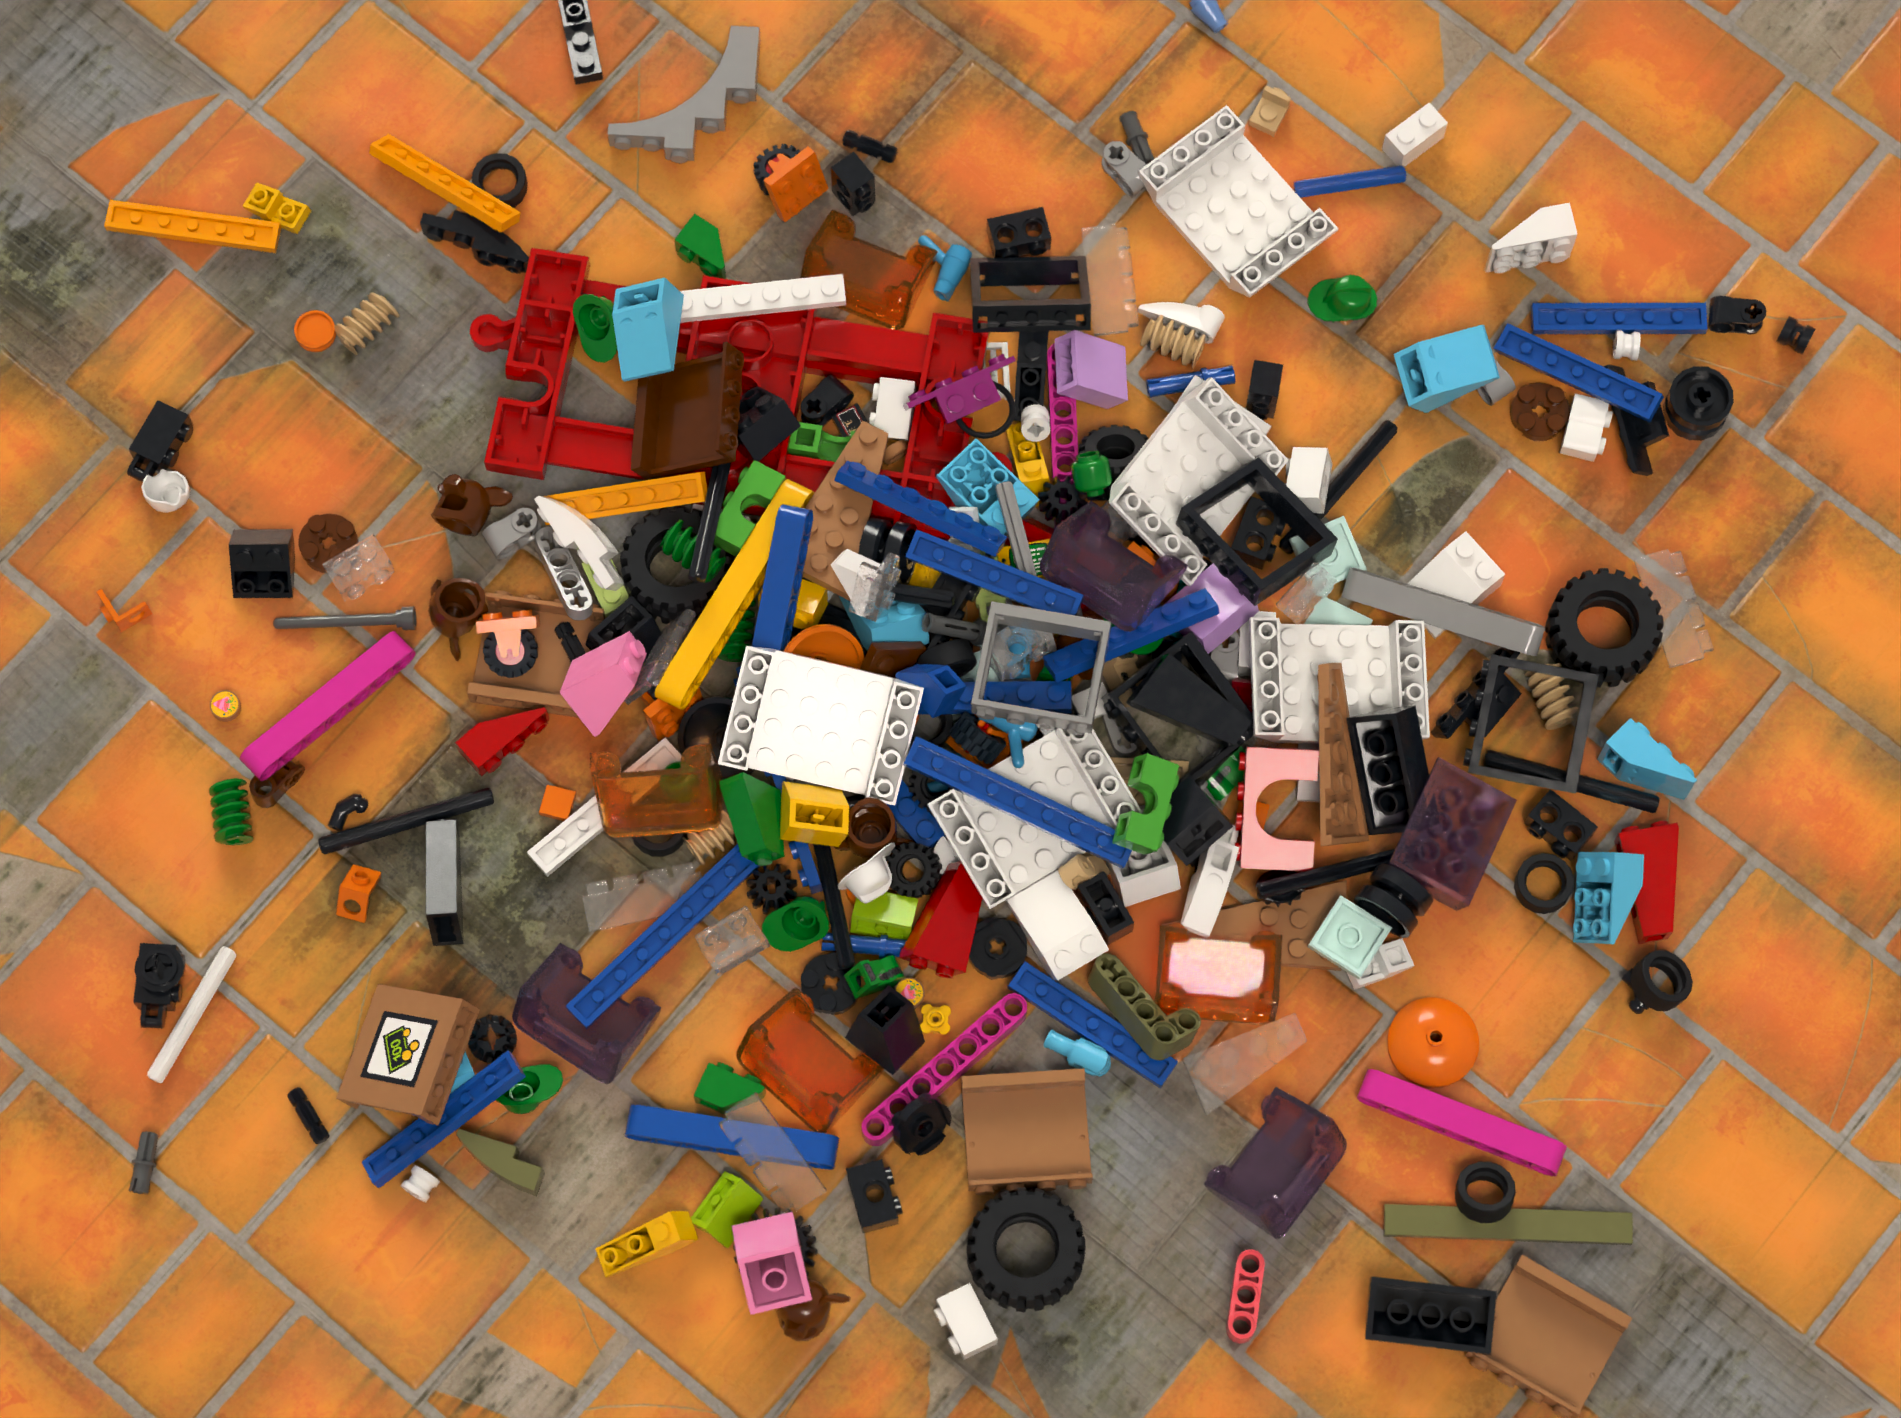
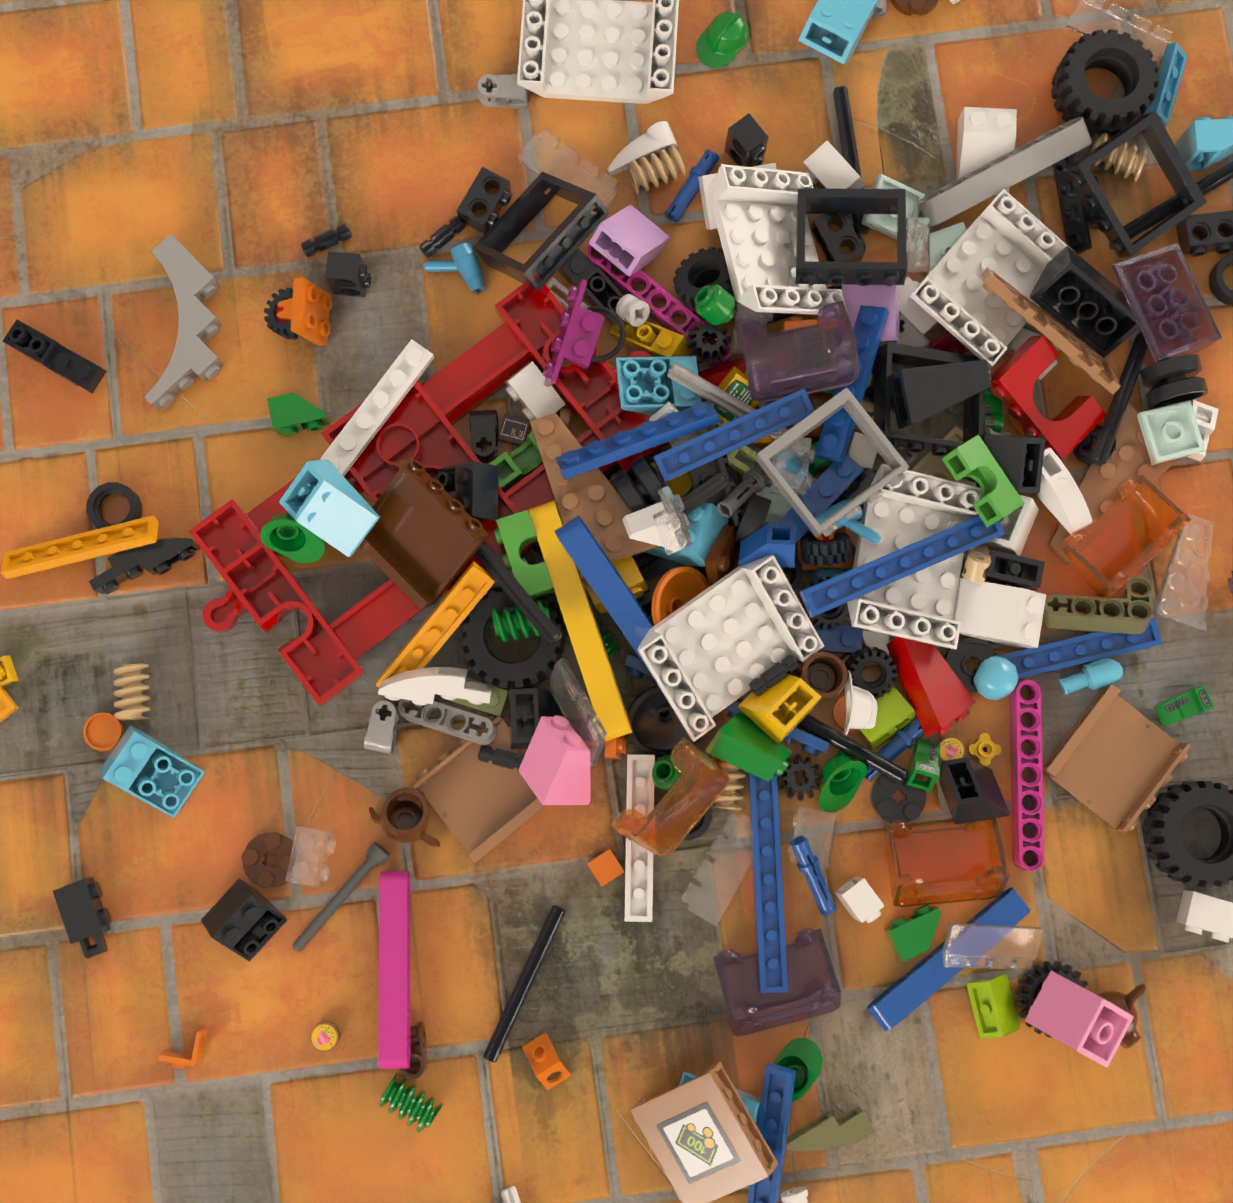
camera: 50 degrees left, 10 degrees up
white hair [141,469,191,513] -> none
black arm [328,794,369,831] -> none
slope [426,819,464,946] -> none
reddish brown piece [431,474,513,536] -> none
red slope [455,707,549,777] -> none
black gear [468,1014,517,1063] -> none
plate [476,609,540,678] -> none
yellow slope [595,1211,699,1277] -> none
clear orange windscreen [800,210,938,330] -> none
black brick [846,1159,903,1233] -> none
black plate [891,1093,951,1155] -> none
dark grey axle [1119,111,1154,164] -> none
none -> medium azure slope [99,725,205,818]
none -> black axle [419,216,465,258]
none -> black axle [749,655,799,696]
none -> blue pin [790,836,837,915]
none -> white brick [834,876,884,923]
none -> medium azure hair [973,655,1018,701]
none -> dark azure plate [1147,42,1188,126]
none -> green leg [1154,685,1215,727]

